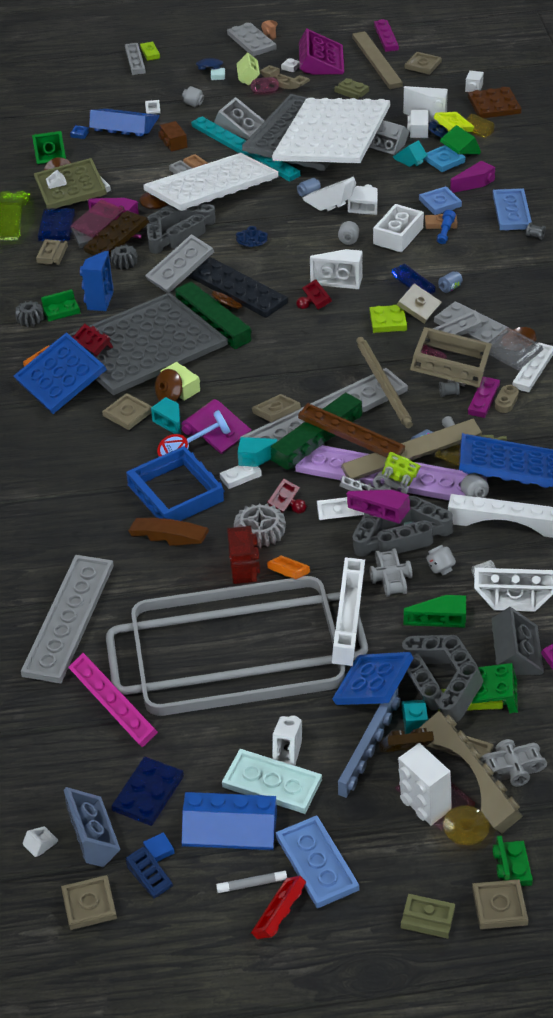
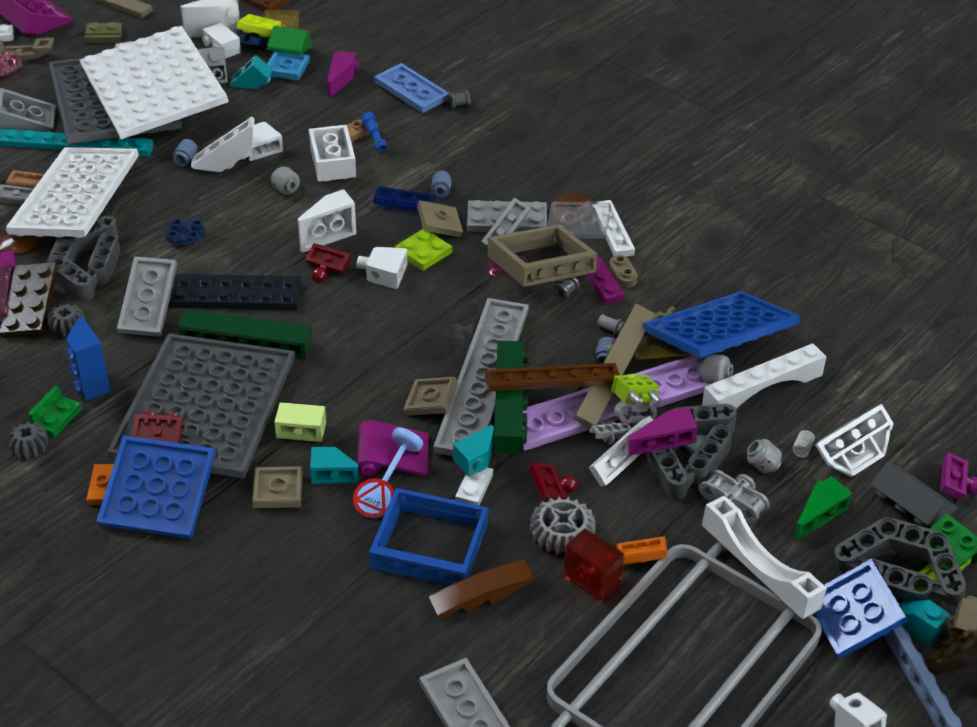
camera: 45 degrees left, 0 degrees up
reddish brown dish [155,369,182,402] -> none
reddish brown dish [212,291,242,309] -> none
dark tan piece [356,337,413,428] -> none
medium blue plate [419,186,462,215] -> none
none -> white torso [357,247,407,289]

